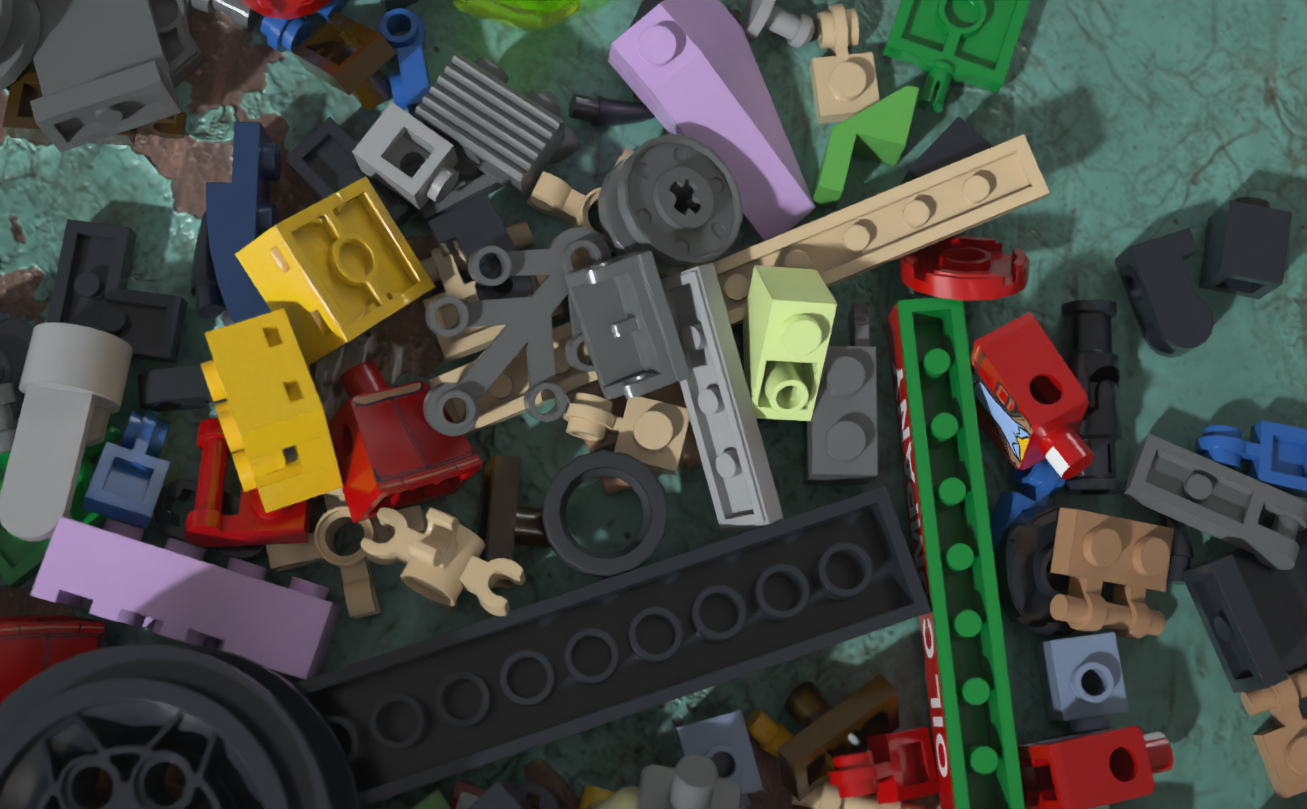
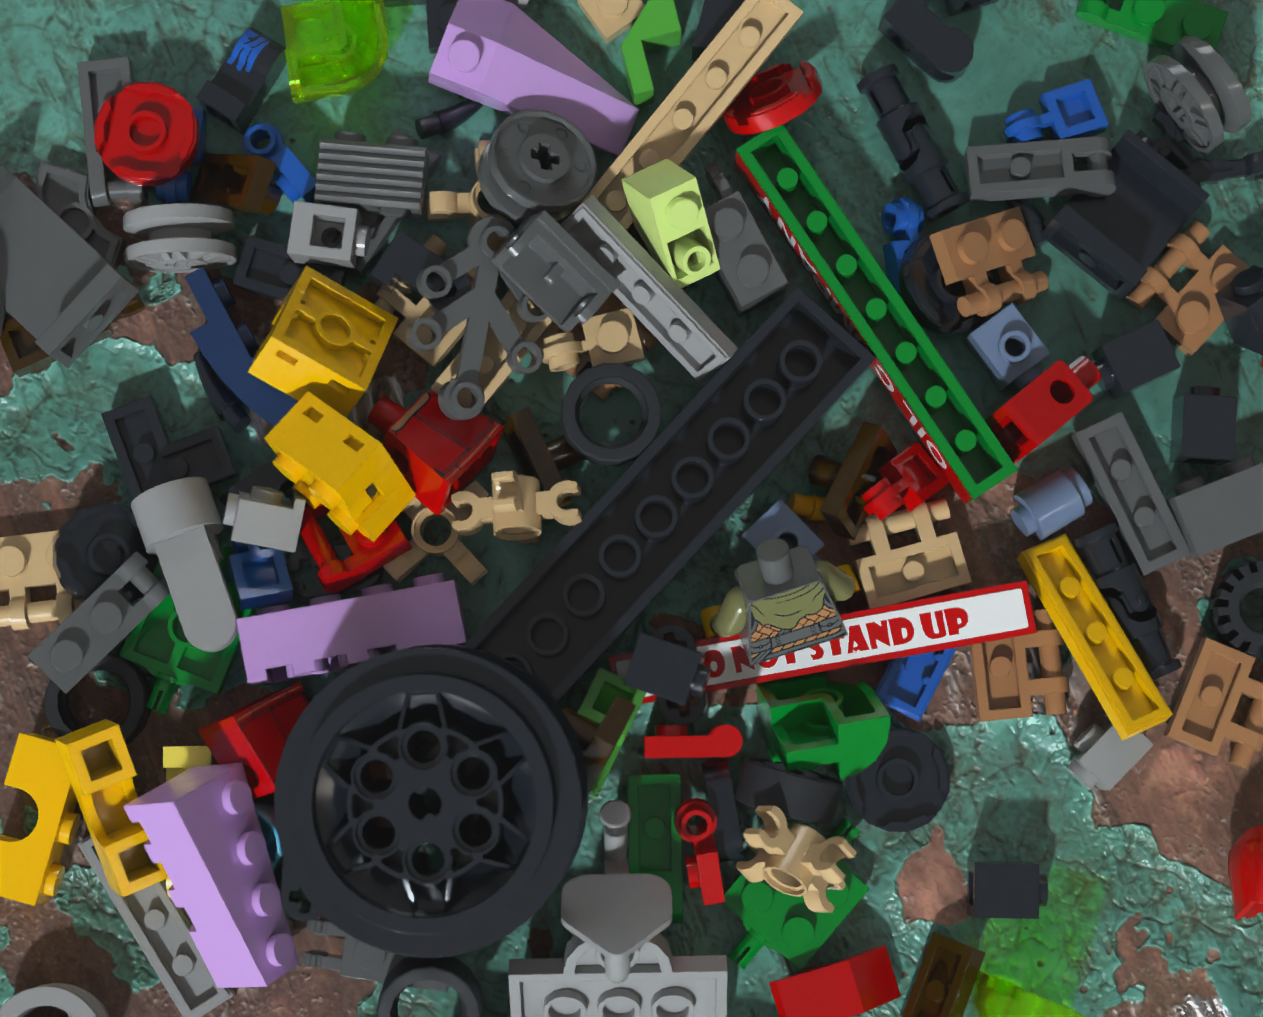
camera: 20 degrees left, 5 degrees up
red torso [970,312,1095,480] -> none
none -> light grey wheel [123,203,237,273]
none -> light grey brick [223,486,306,553]
none -> black brick [1092,320,1181,400]

